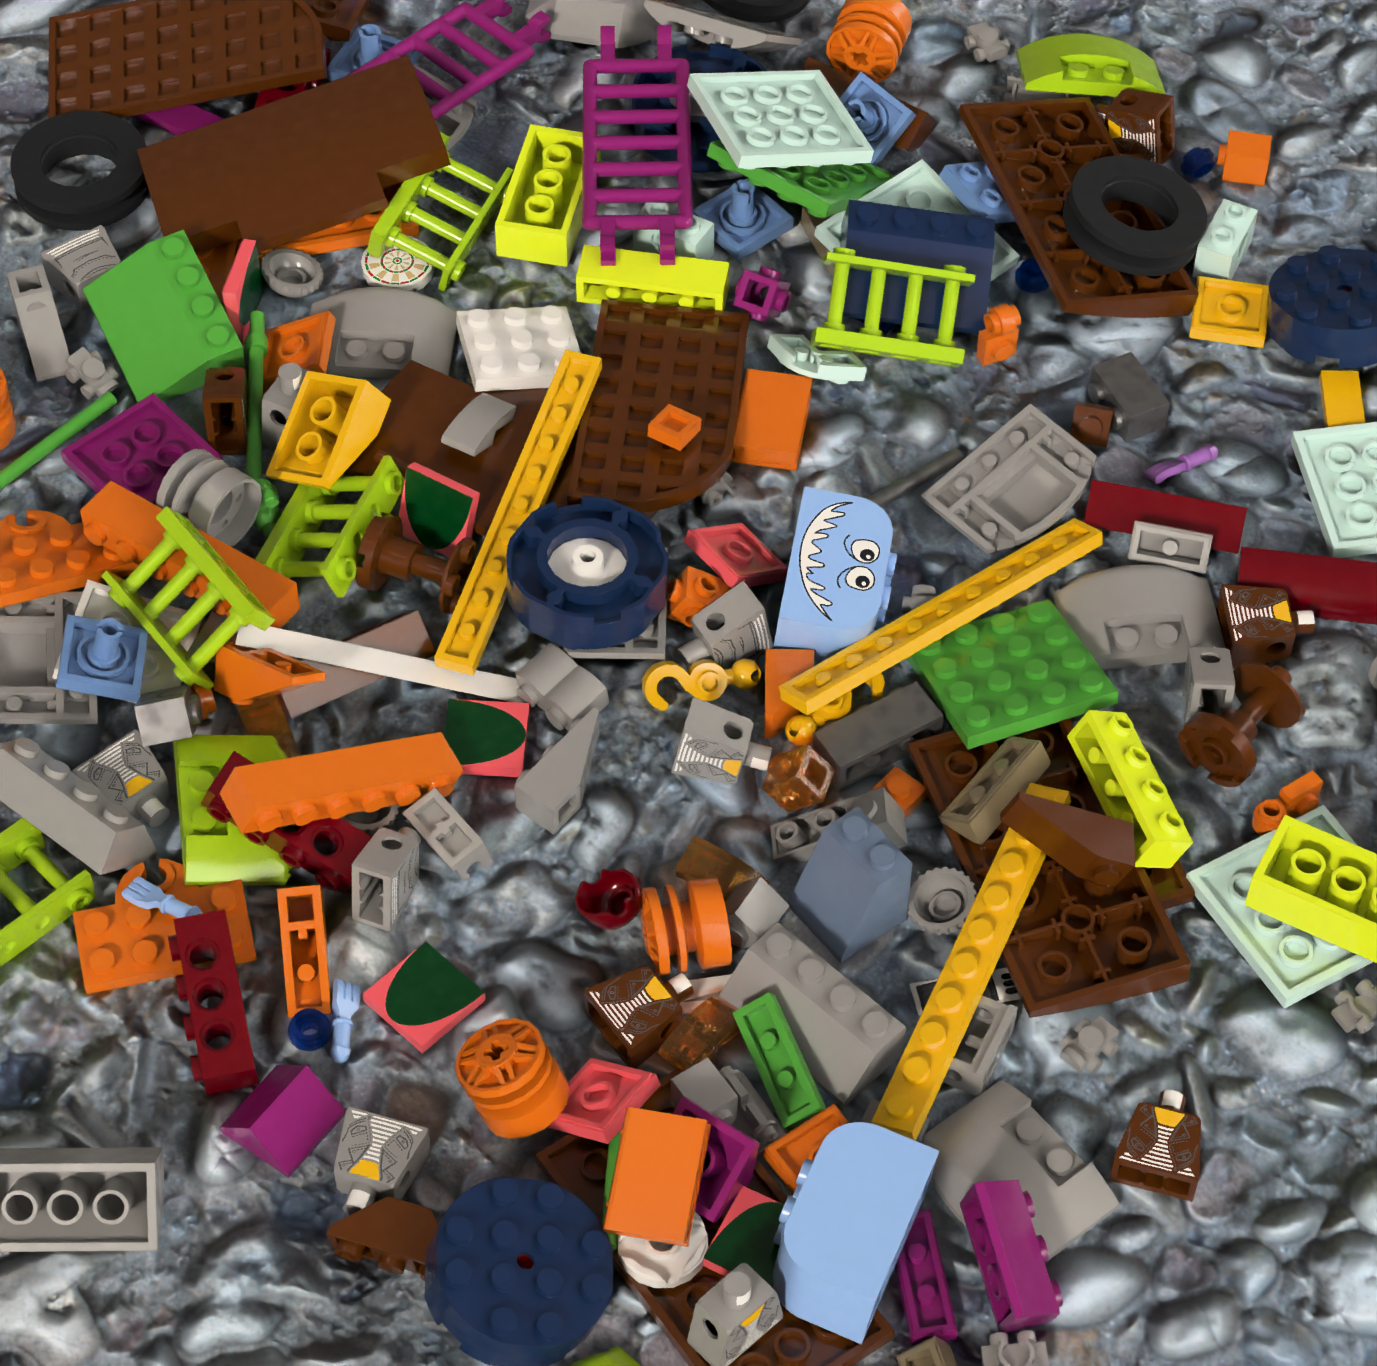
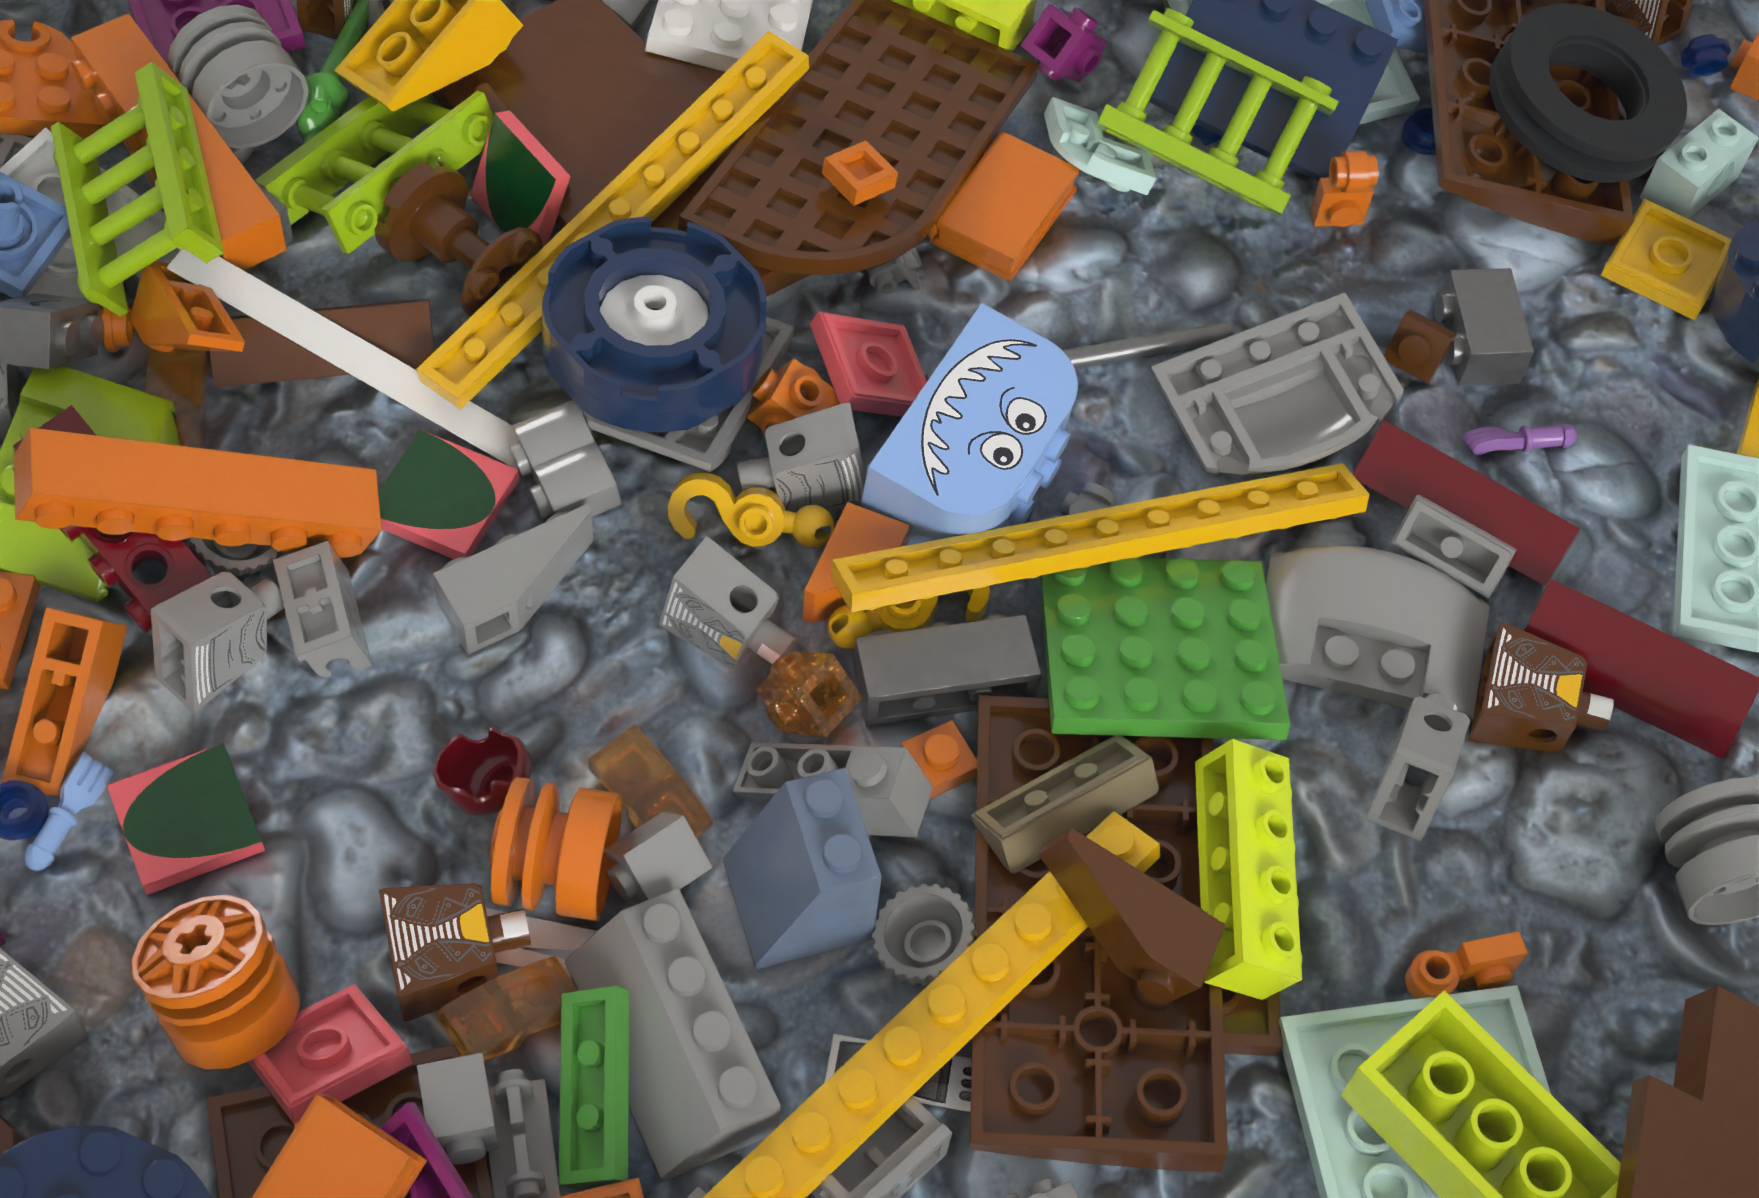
camera: 15 degrees right, 5 degrees up
light grey slope [441,392,516,456] -> none
reddish brown piece [1178,661,1306,787] -> none

